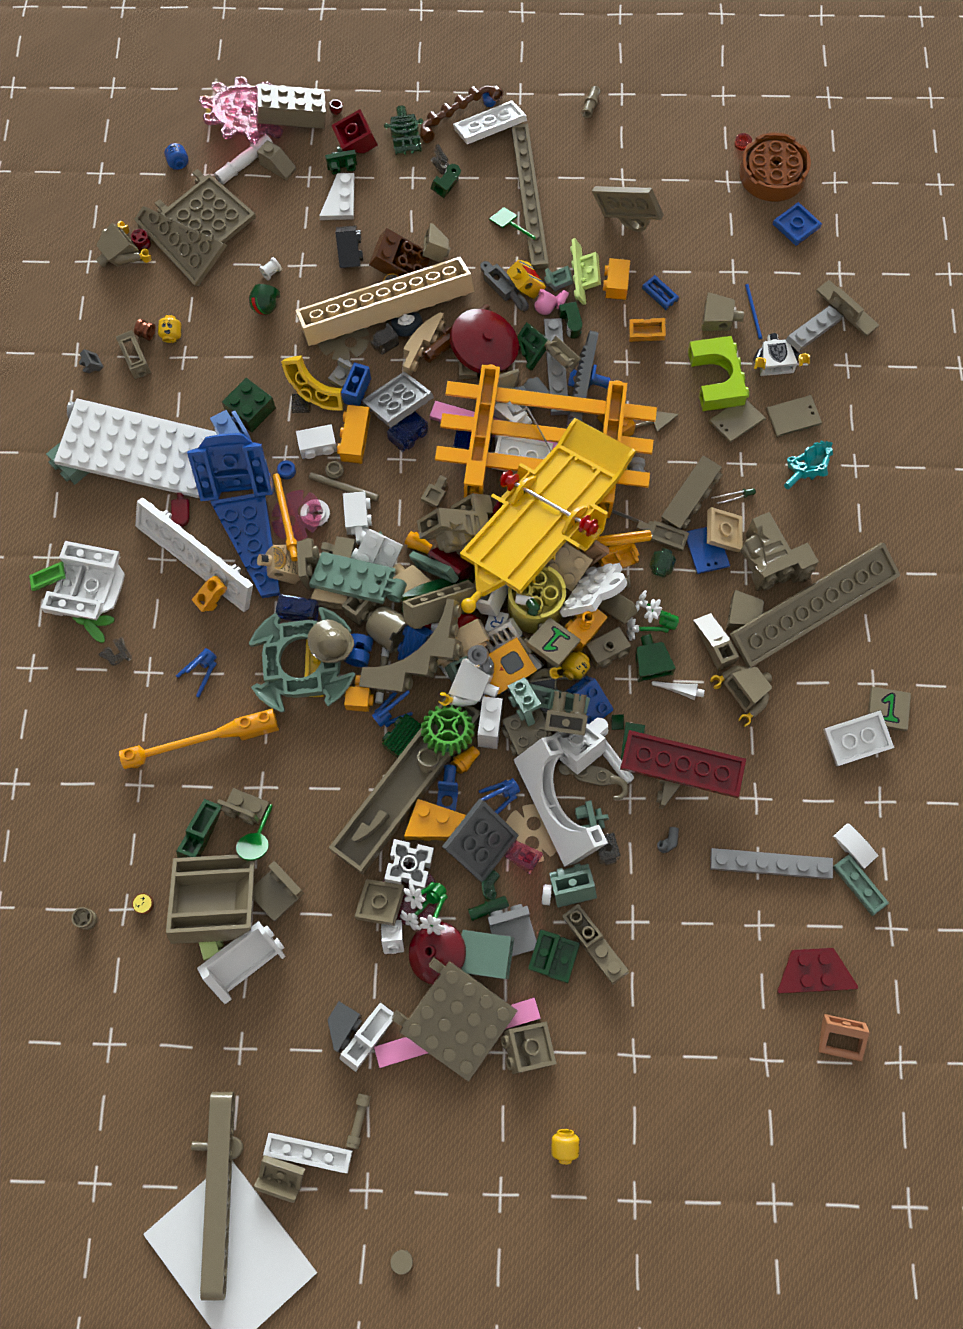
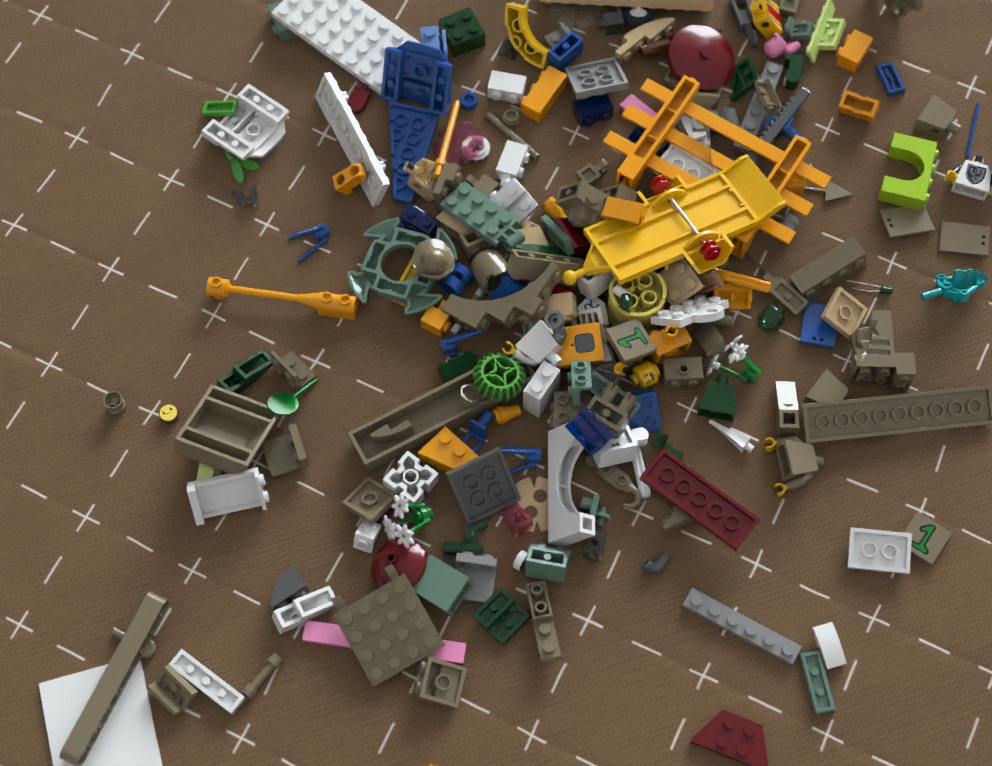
camera: 25 degrees right, 5 degrees down
none -> clear blue brick [565,407,613,456]
none -> light orange hinge [601,196,647,226]

